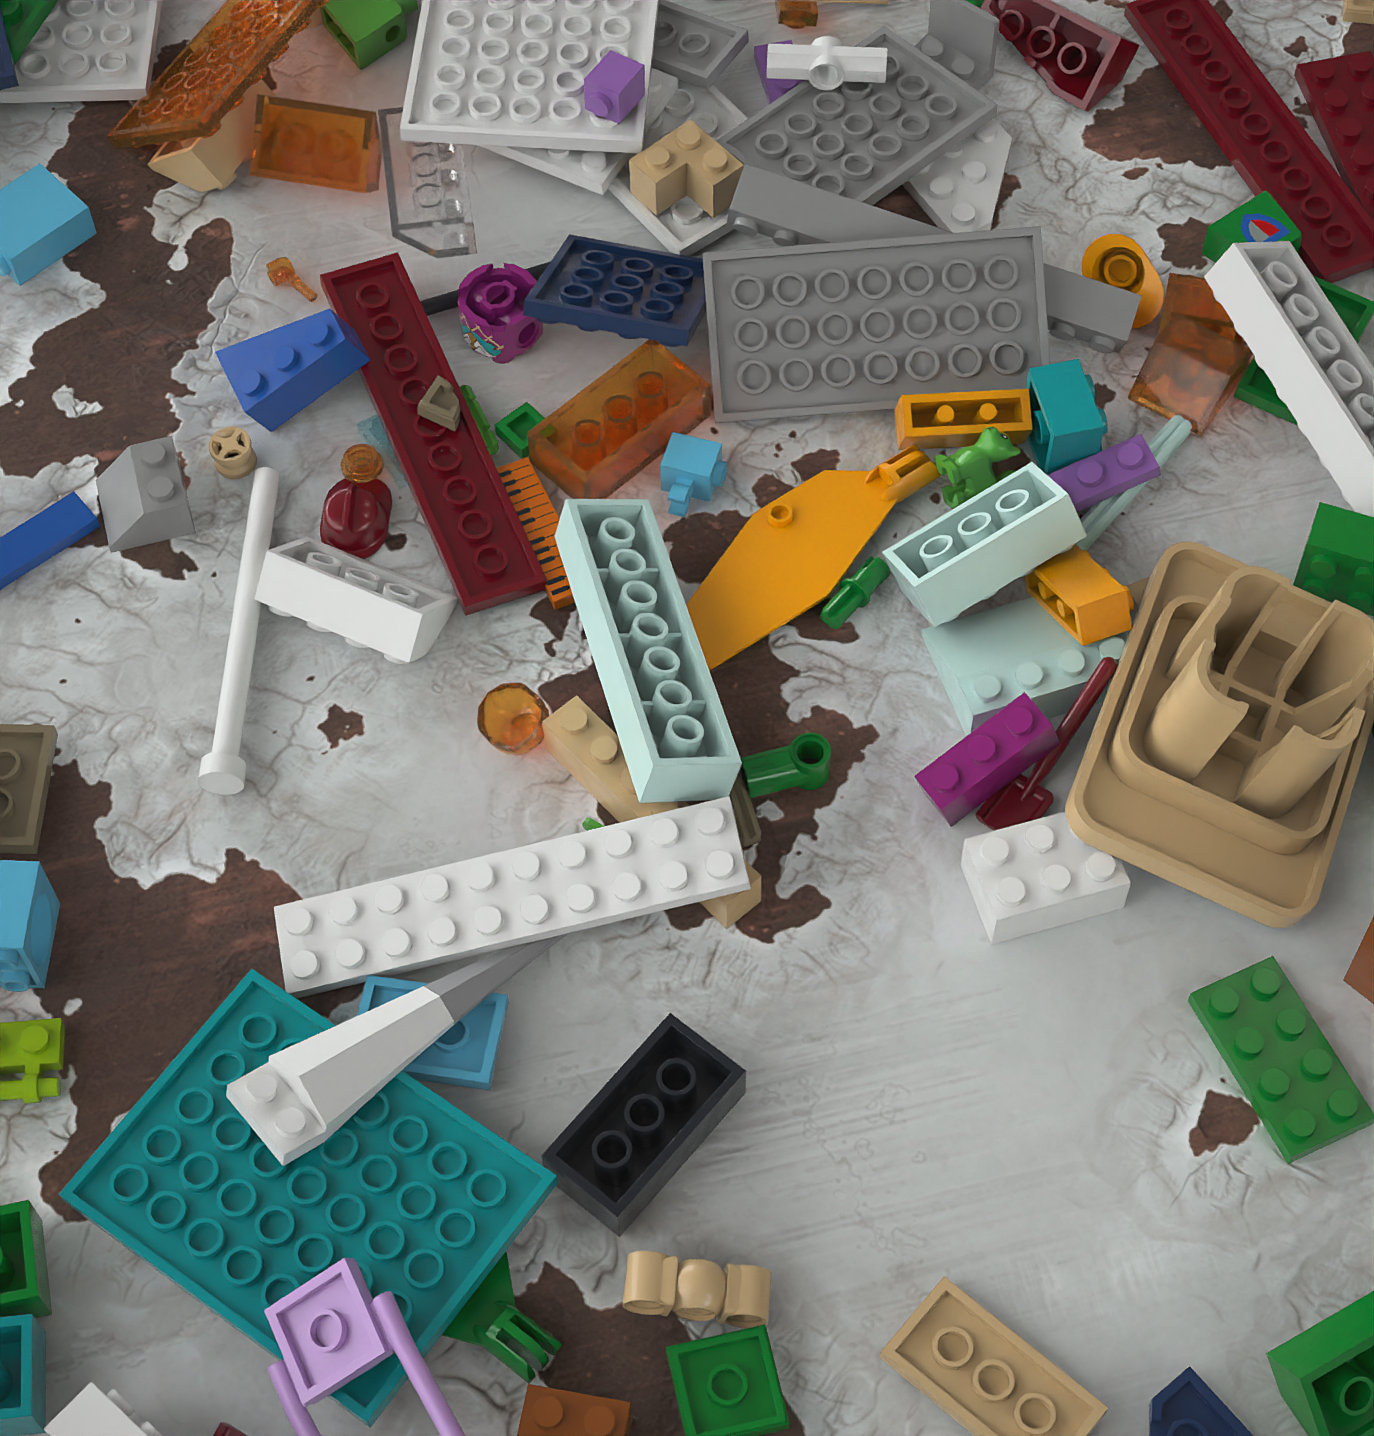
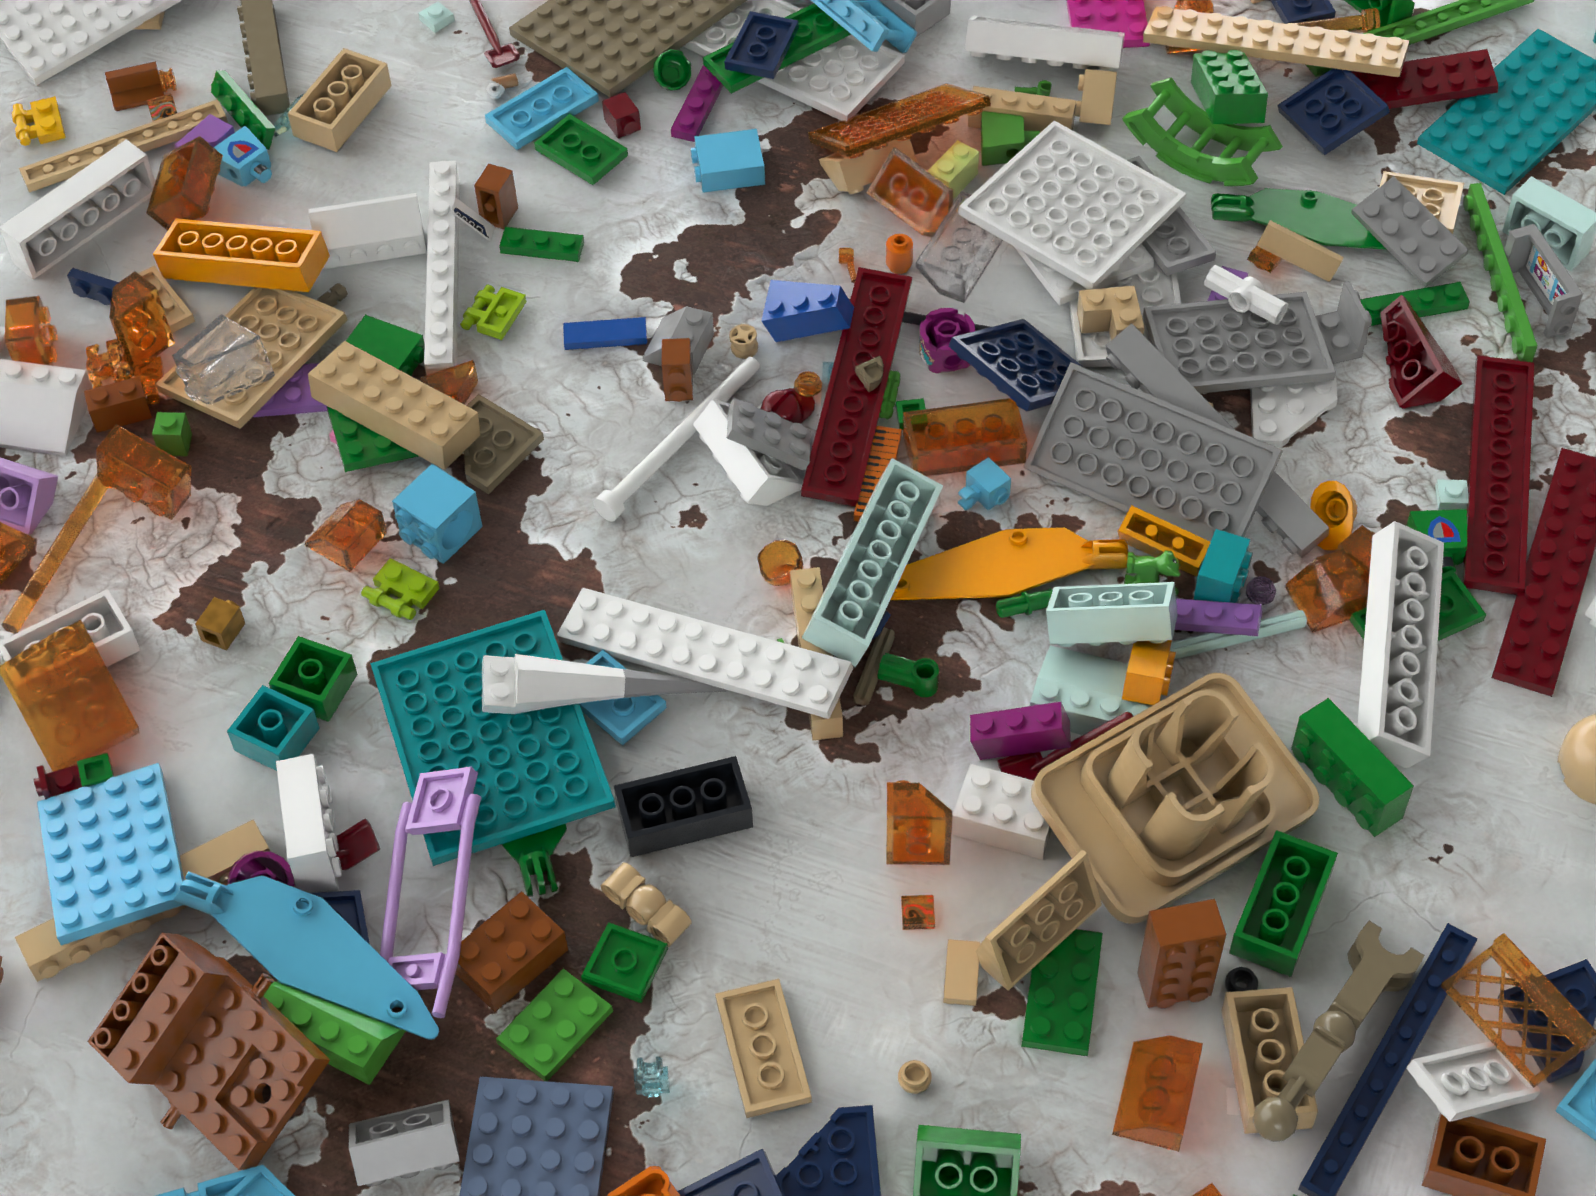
camera: 35 degrees right, 5 degrees down
medium lavender brick [584,50,645,124] -> none
none -> dark orange brick [662,338,693,402]
none -> light grey plate [726,398,811,471]
none -> orange brick [886,234,913,274]
none -> clear orange slope [886,780,953,865]
none -> tan plate [898,1060,932,1094]
none -> clear orange tile [901,895,935,930]
none -> yellowish green brick [926,140,979,205]
none -> tan tile [943,939,980,1006]
none -> tan slope [976,850,1102,991]
none -> clear purple plate [1245,576,1276,605]
none -> light aqua plate [1435,479,1468,510]

